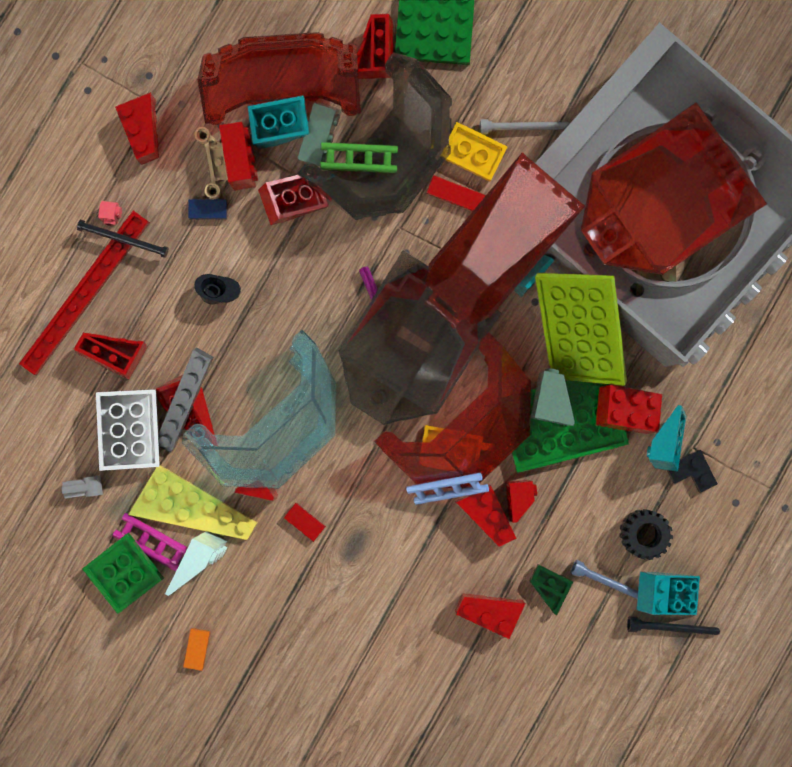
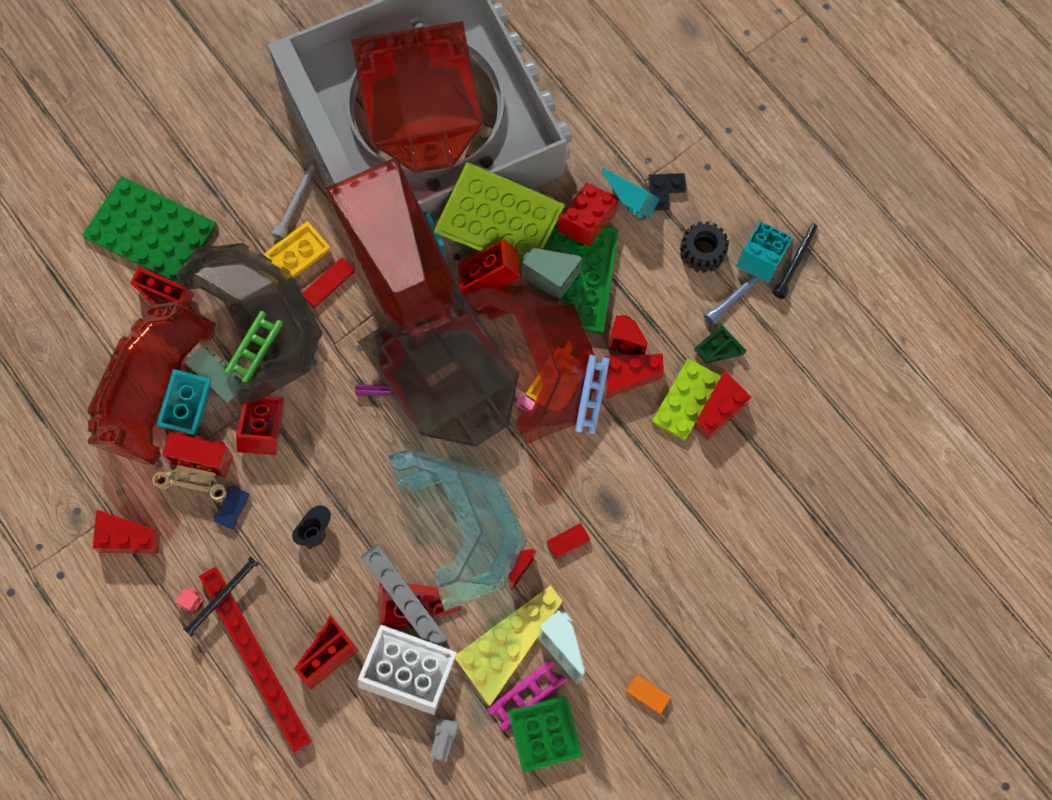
camera: 70 degrees left, 15 degrees down
none -> red brick [458,238,520,303]
none -> bright pink bush [514,393,540,417]
none -> lime plate [651,358,721,441]

